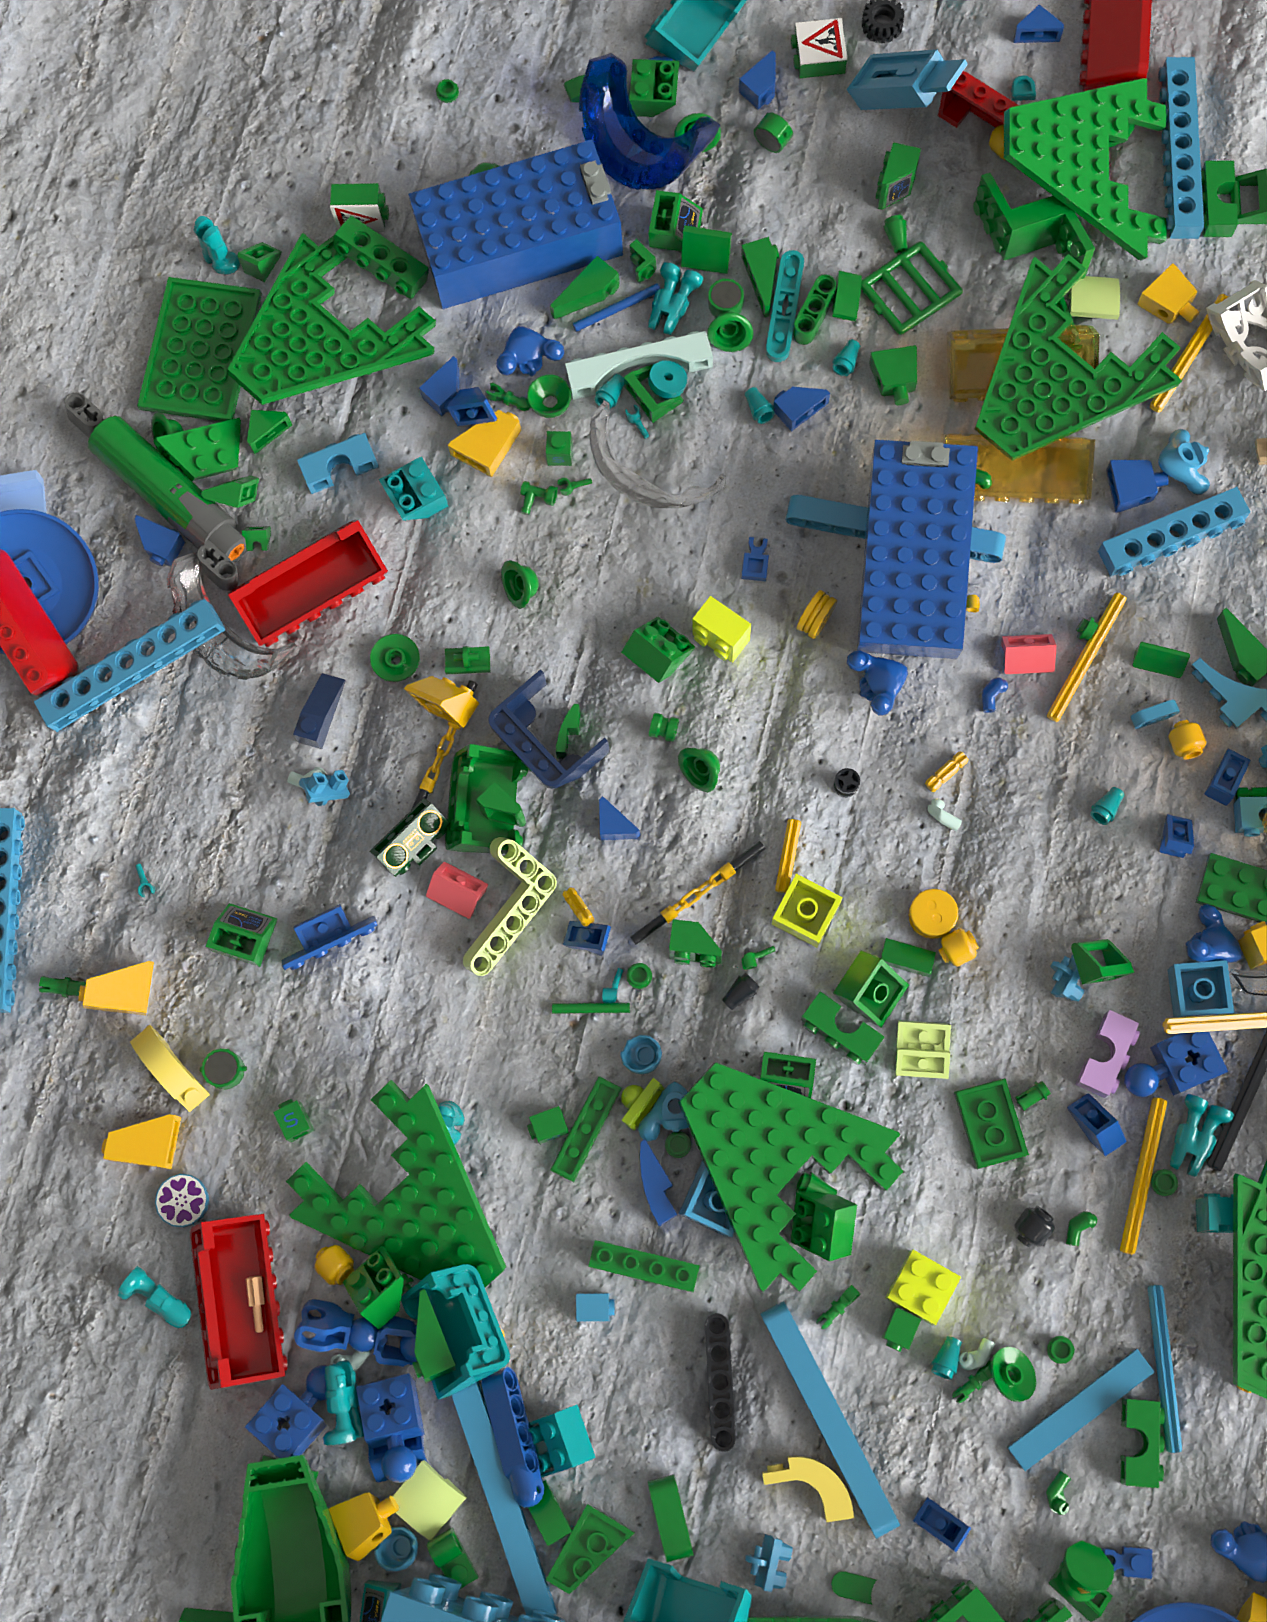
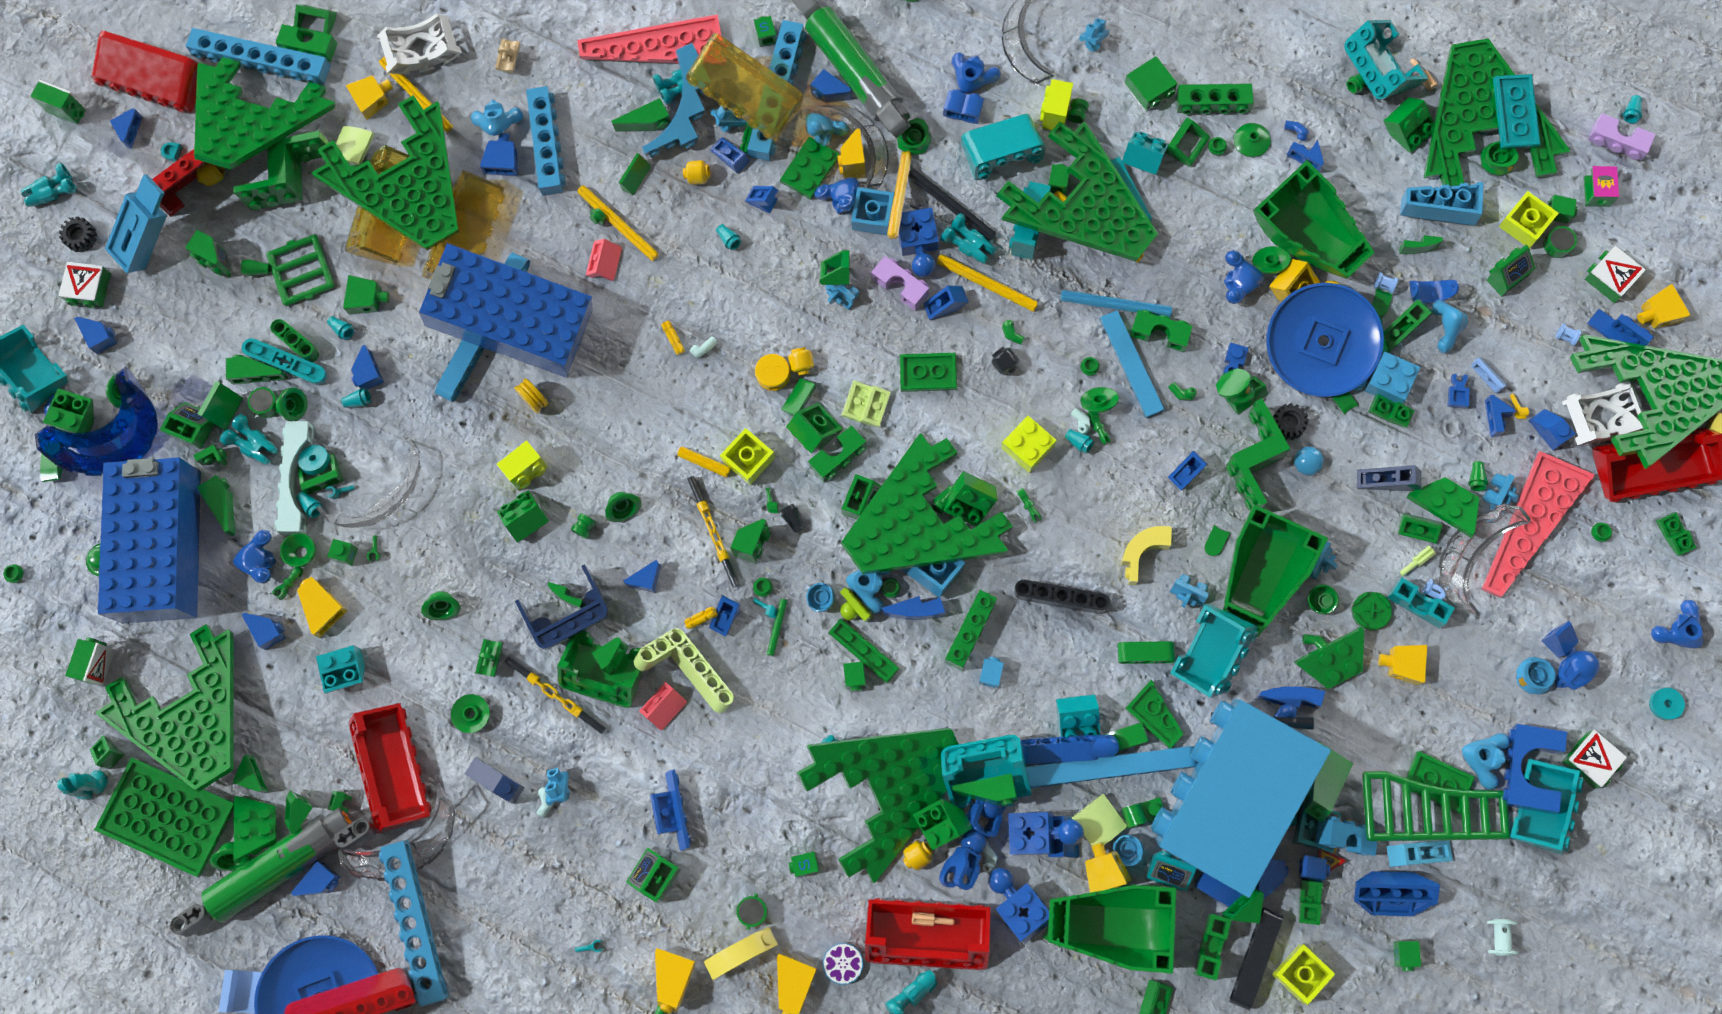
camera: 75 degrees left, 0 degrees up
dark azure arch [297,433,379,494] -> none
teal piece [323,1360,364,1445] -> none
green brick [333,215,429,300] -> none
dark green piece [369,798,450,877] -> none
yellow slope [404,676,479,728] -> none
blue slope [447,387,497,427] -> none
green piece [520,481,558,515] -> none
blue bar [572,283,661,332] -> none
blue plate [742,537,769,582] -> none
green piece [753,112,793,153] -> none
dark azure beam [760,1301,901,1539] -> none
green slope [832,271,862,322] -> none
black wheel [834,768,860,798] -> none
blue head [847,650,908,716] -> none
green brick [881,1307,922,1352] -> none
blue arm [982,677,1008,713] -> none
green pin [1015,1081,1051,1111] -> none
dark azure beam [1130,700,1180,729] -> none
green plate [1150,1169,1178,1196] -> none

